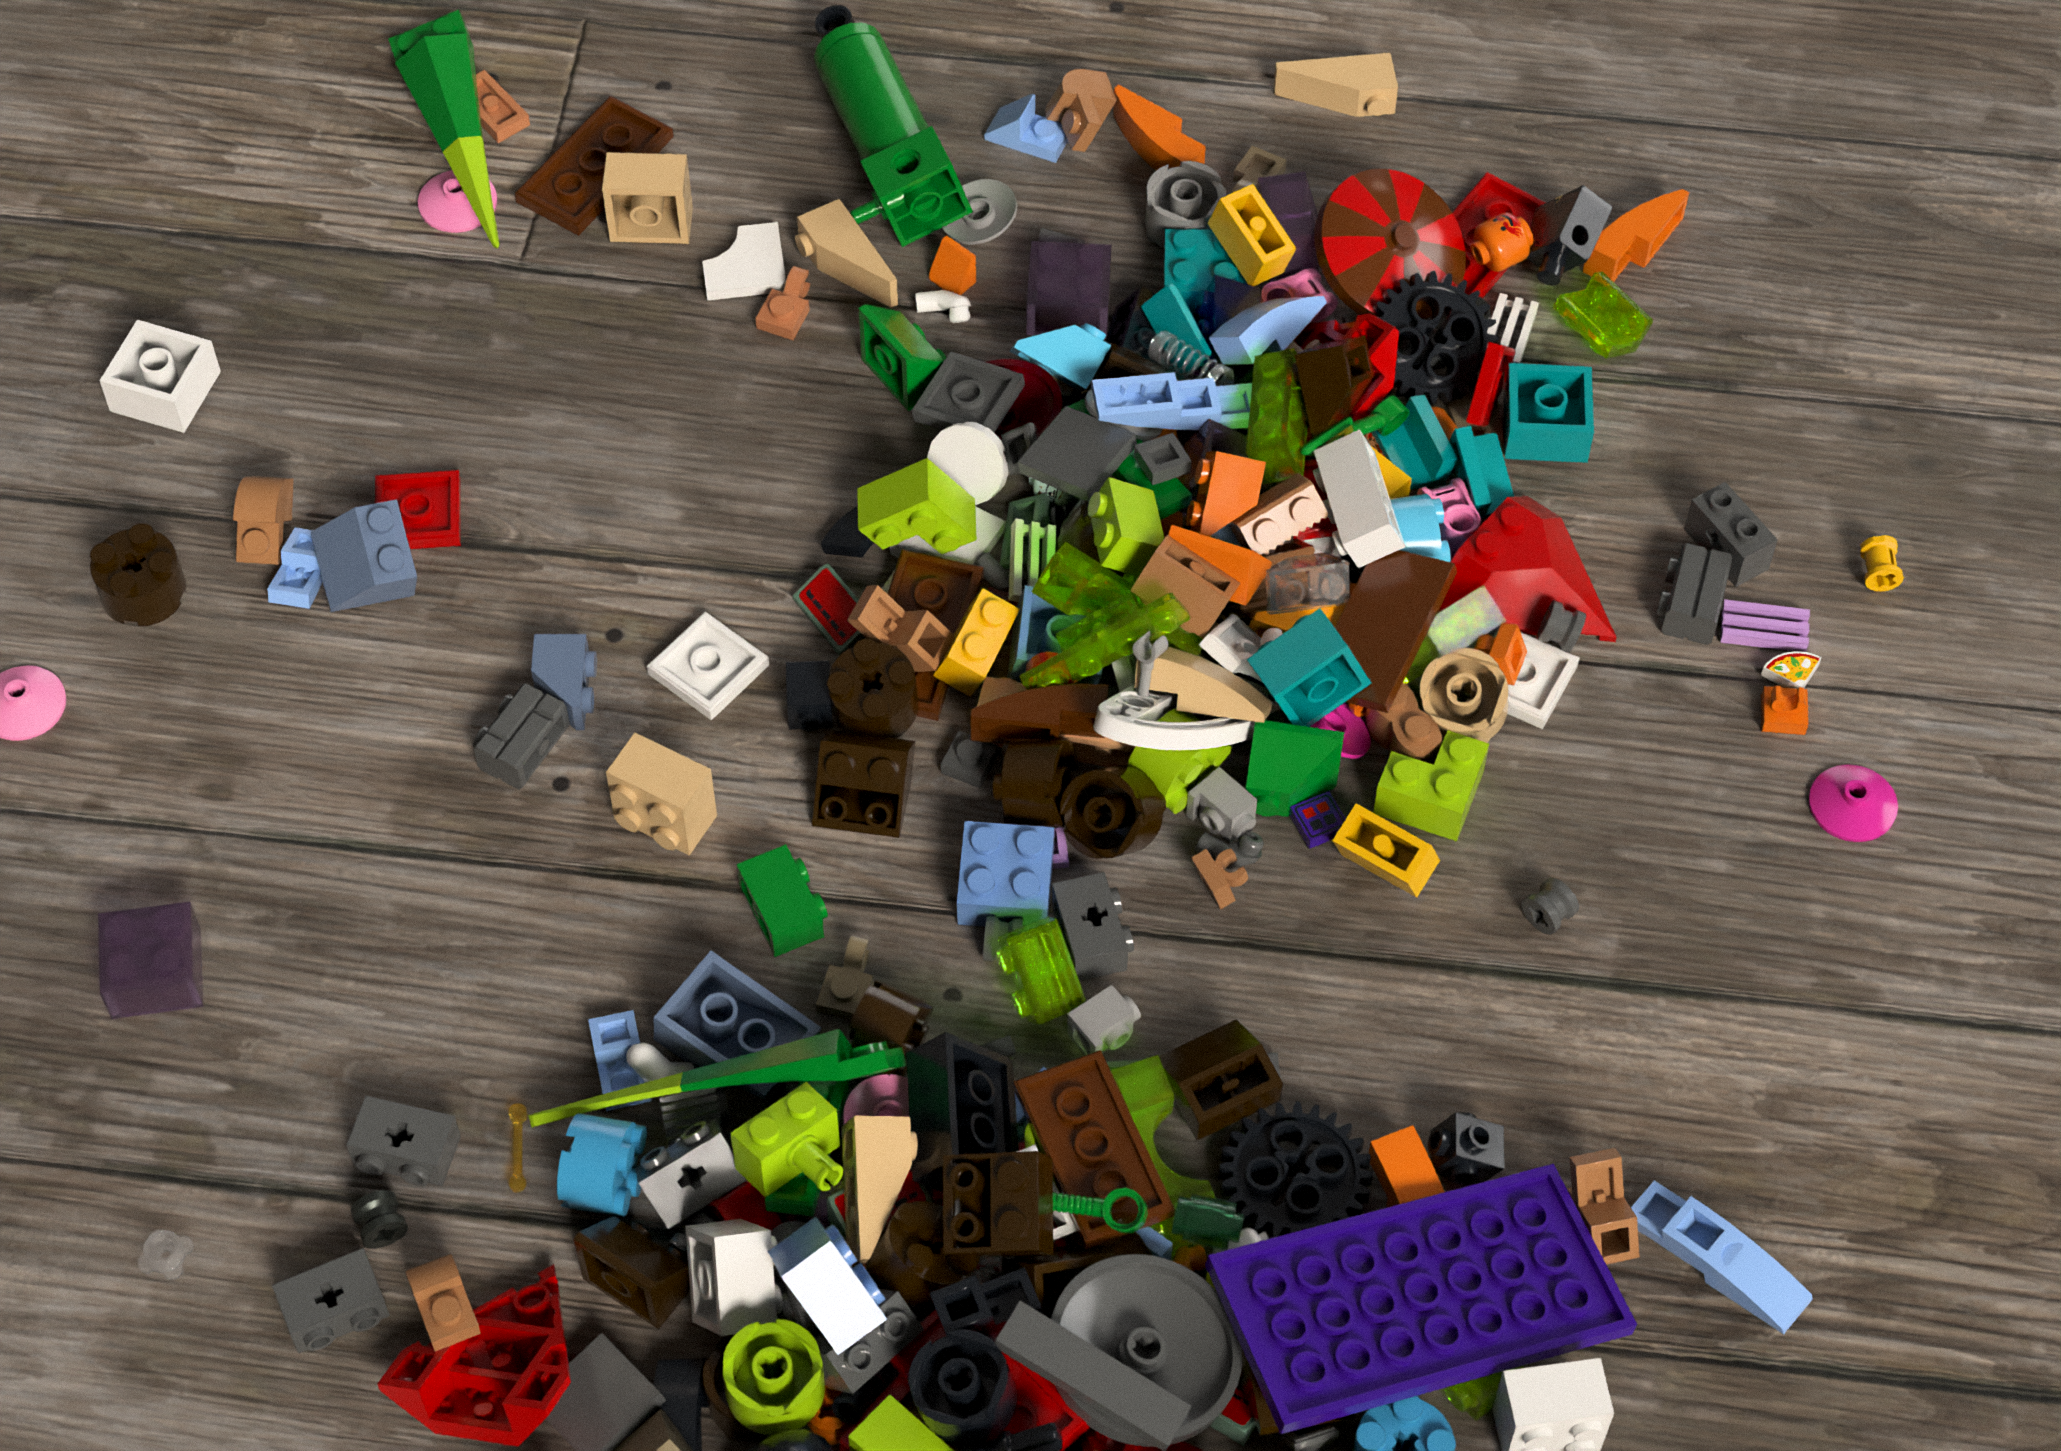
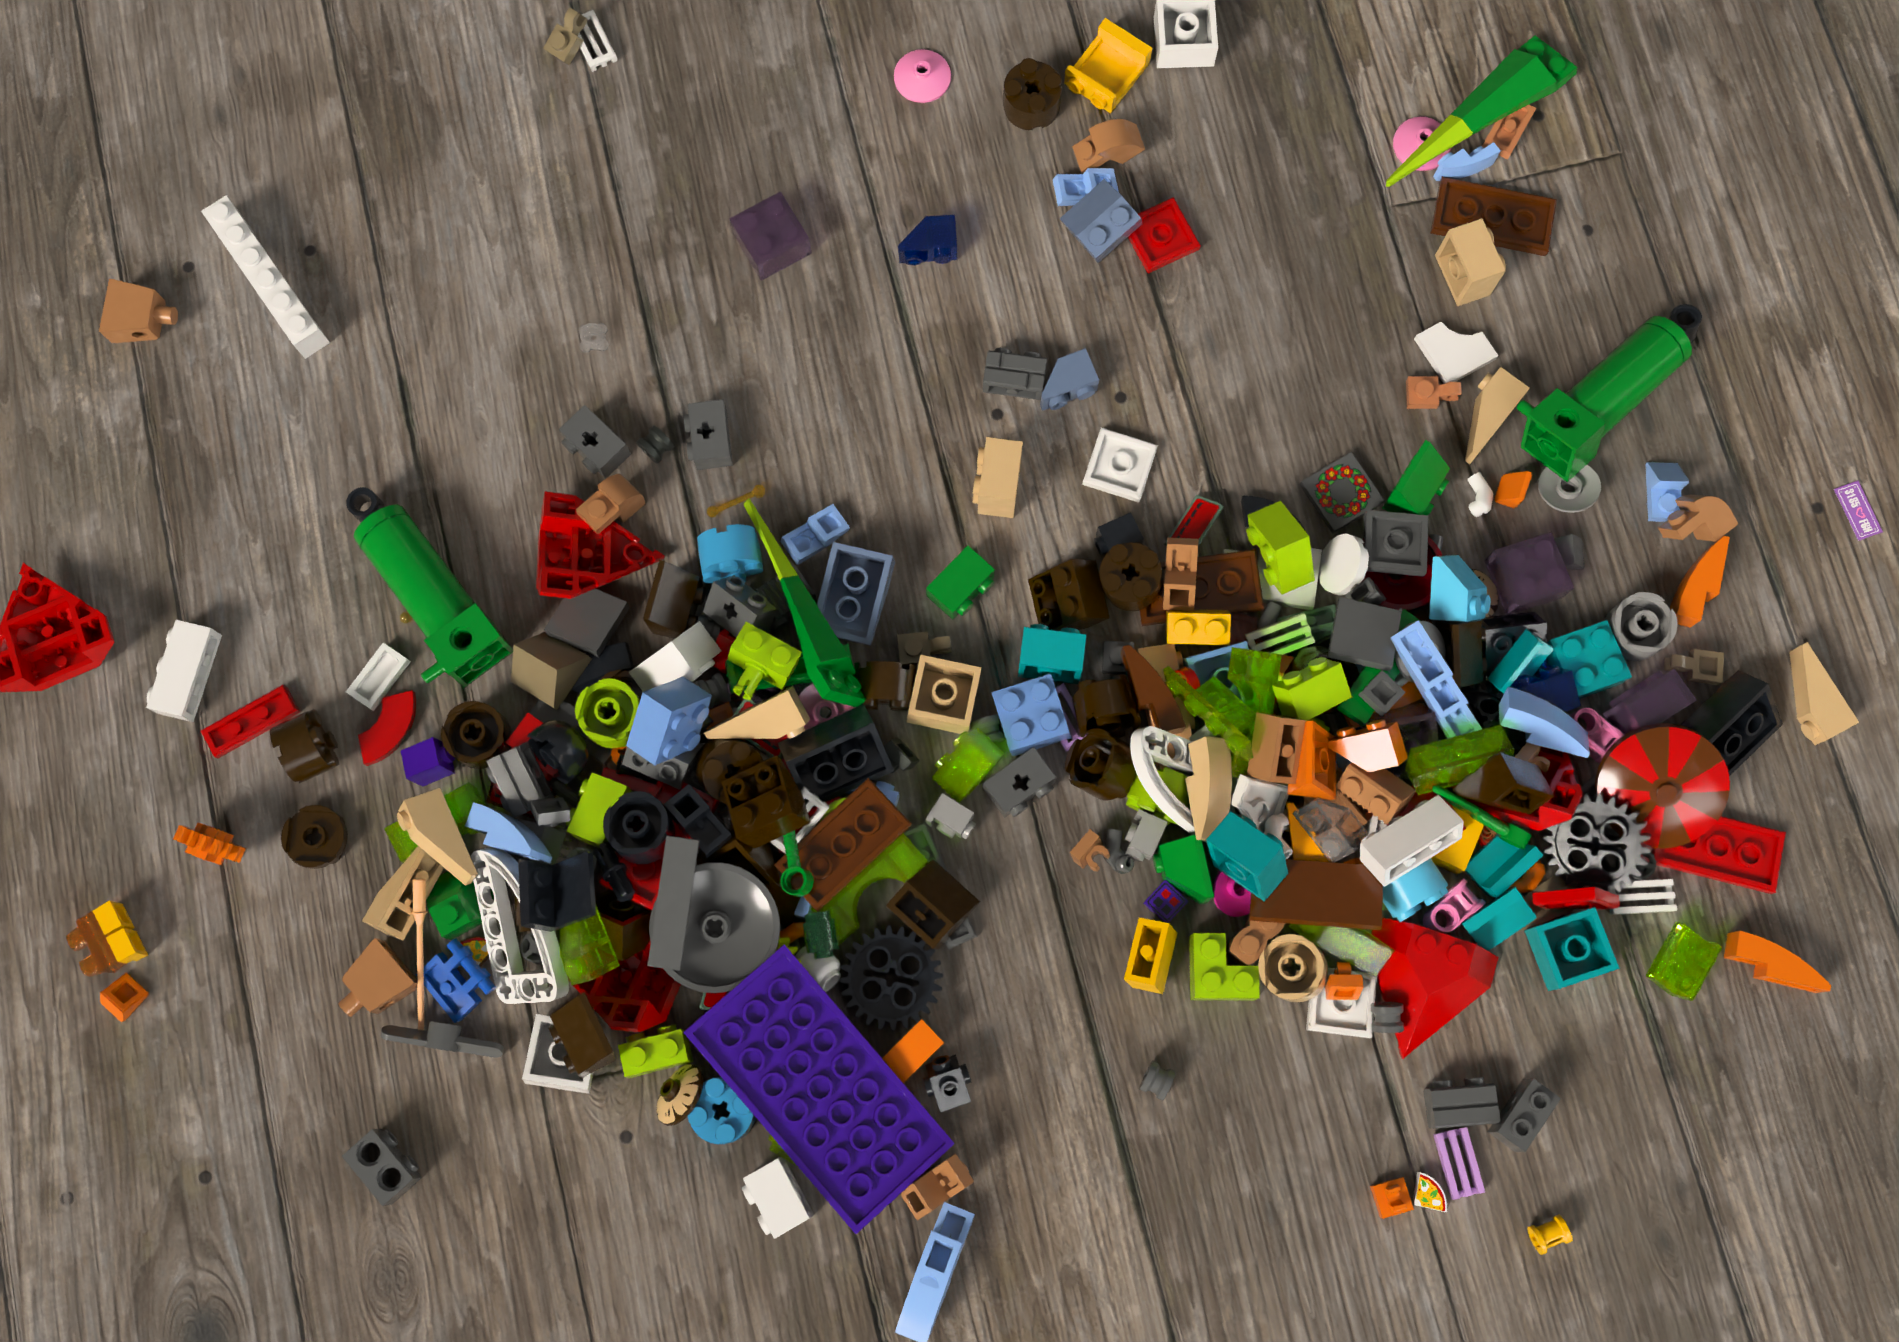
camera: 70 degrees right, 20 degrees up
white arm [626,1042,694,1082] -> none
light grey hand [1133,631,1168,697] -> none
clear piece [1148,330,1234,386] -> none
yellow brick [1207,184,1297,288] -> none
orange head [1470,213,1533,272] -> none
torso [1526,185,1613,286] -> none
dark pink dish [1808,765,1898,842] -> none
none -> clear blue slope [898,215,957,265]
none -> tan brick [907,655,982,735]
none -> teal brick [1018,624,1086,684]
none -> yellow panel [1064,18,1153,113]
none -> tile [1299,452,1385,534]
none -> light blue slope [1433,142,1501,181]
none -> black slope [1680,670,1783,776]

